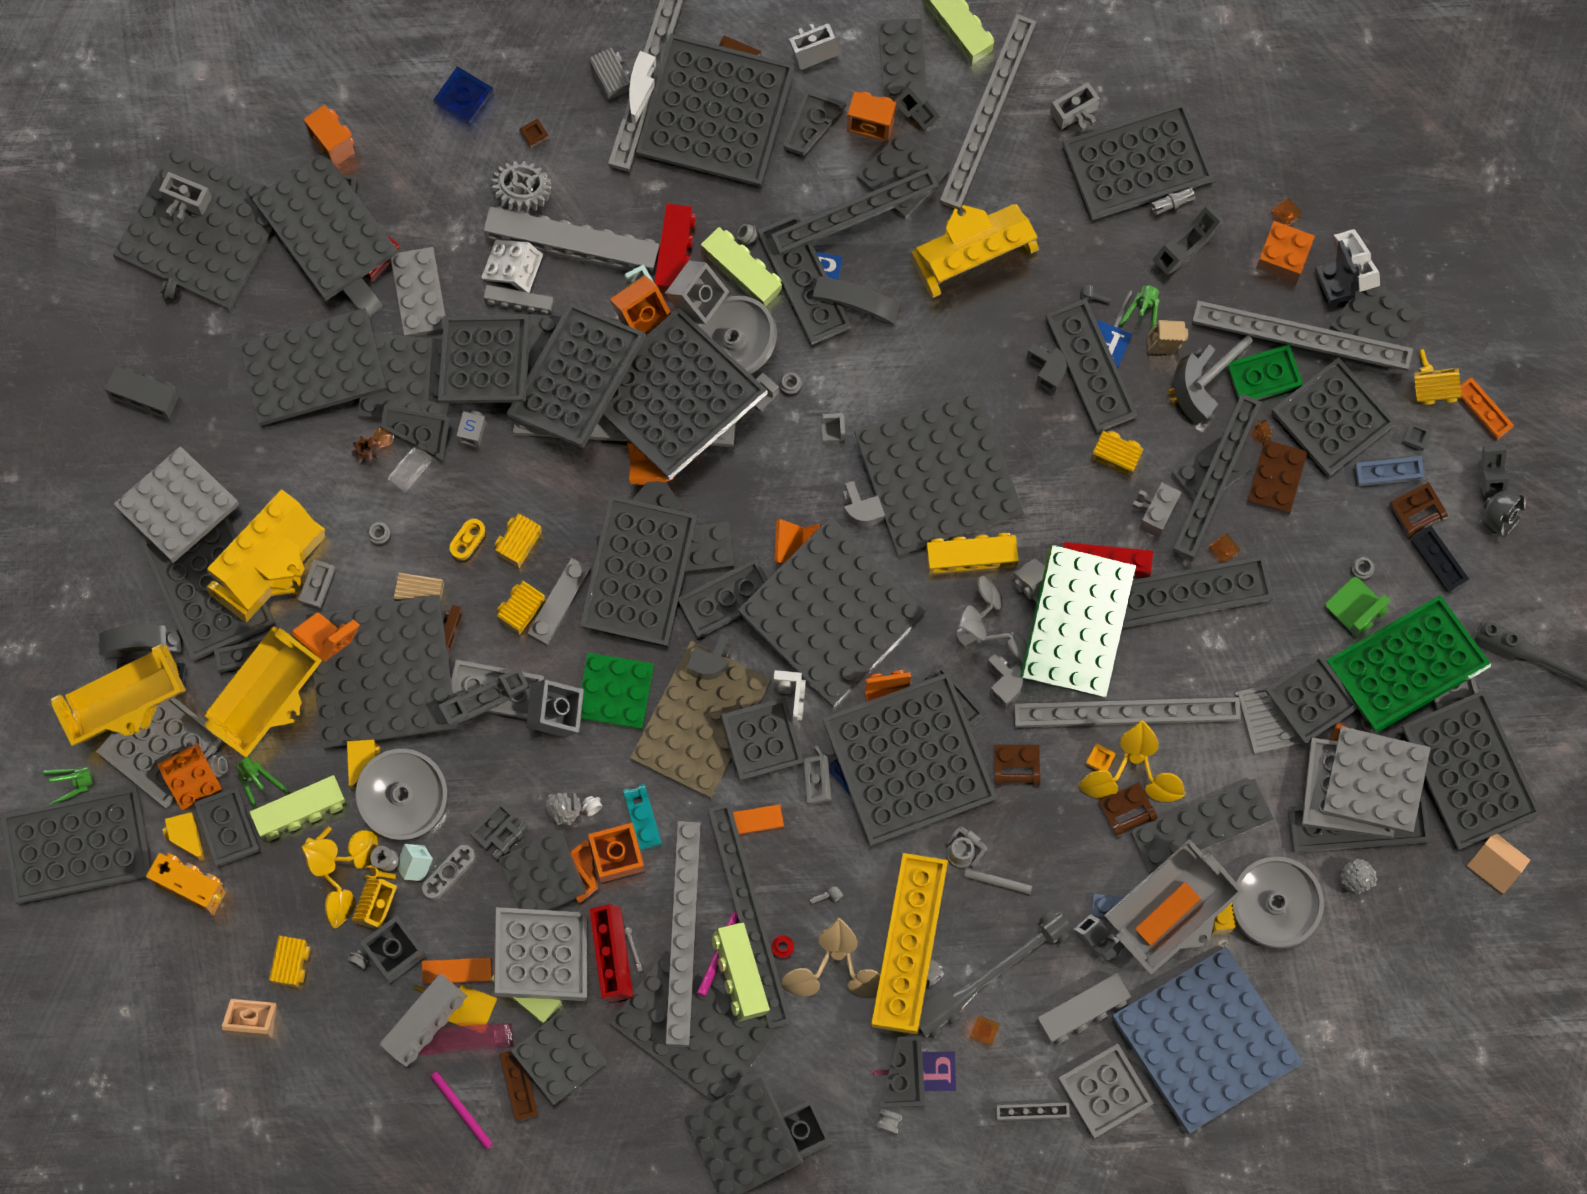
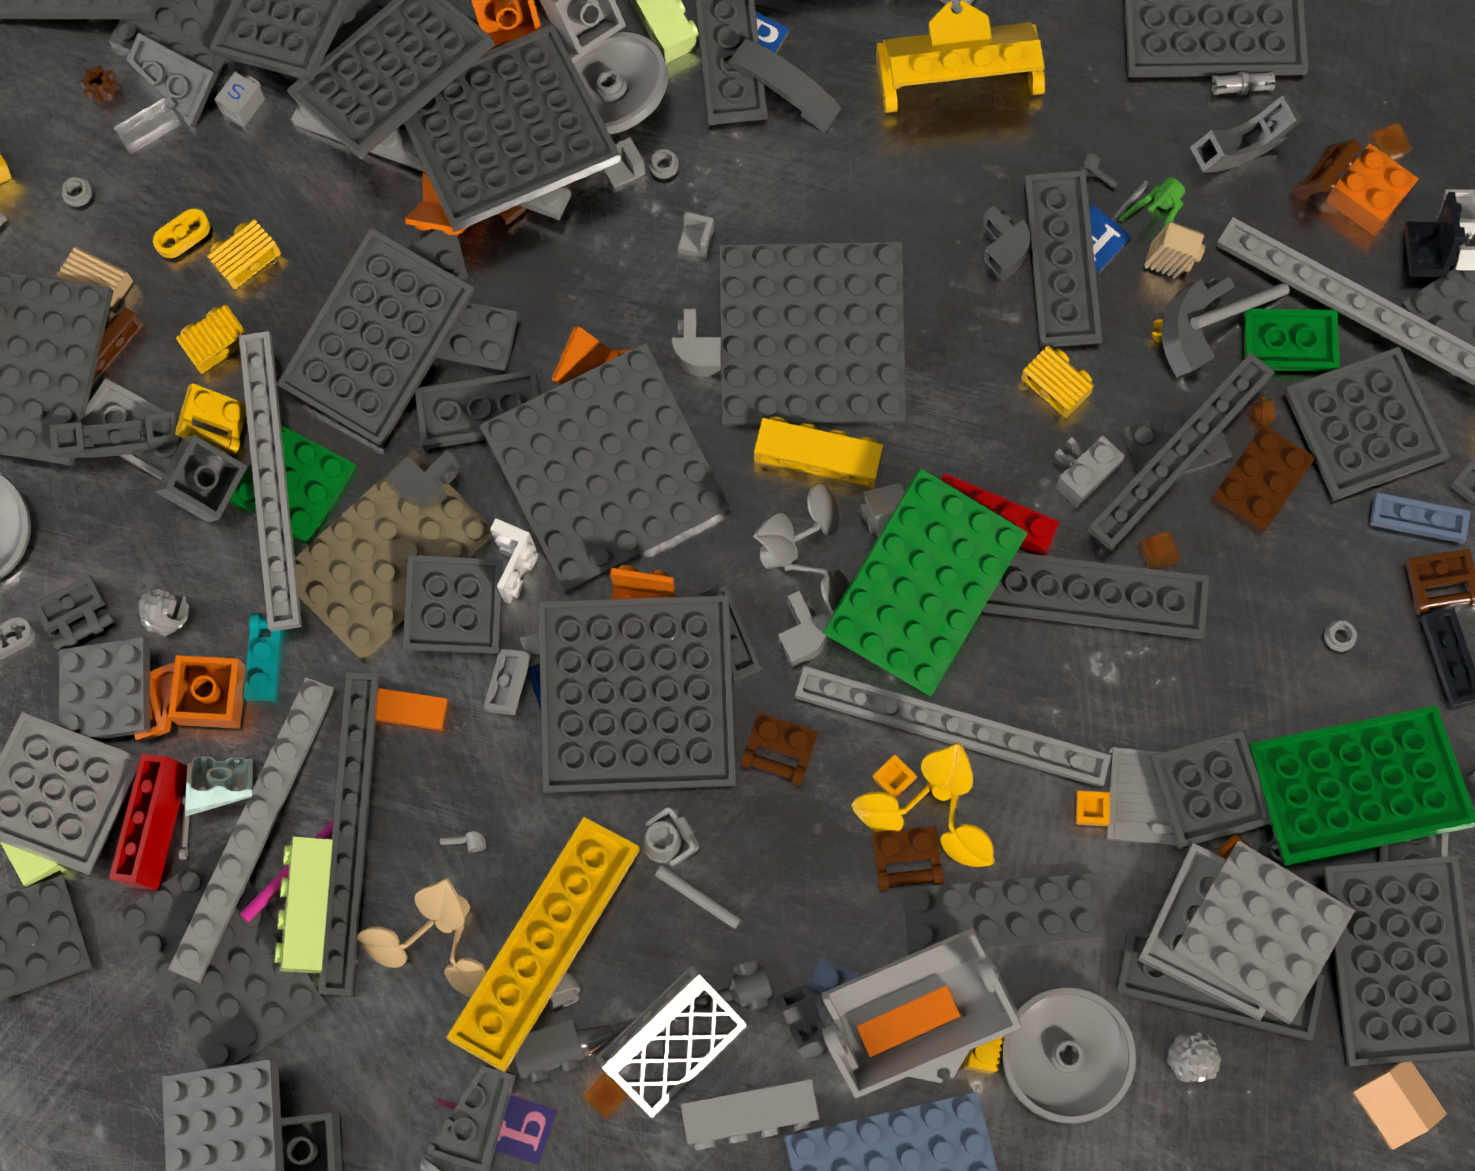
camera: 25 degrees right, 0 degrees up
clear orange plate [373,427,394,448] -> none
light grey plate [527,558,591,646] -> none
white plate [581,796,602,816] -> none
red plate [771,935,794,958] -> none
bright green bracket [1325,577,1391,637] -> none
none -> yellow plate [175,383,247,456]
none -> light aqua slope [185,756,253,817]
none -> light grey plate [239,331,302,632]
none -> fence [595,966,747,1118]
none -> light orange plate [1075,791,1110,826]
none -> reddish brown plate [1292,138,1362,201]

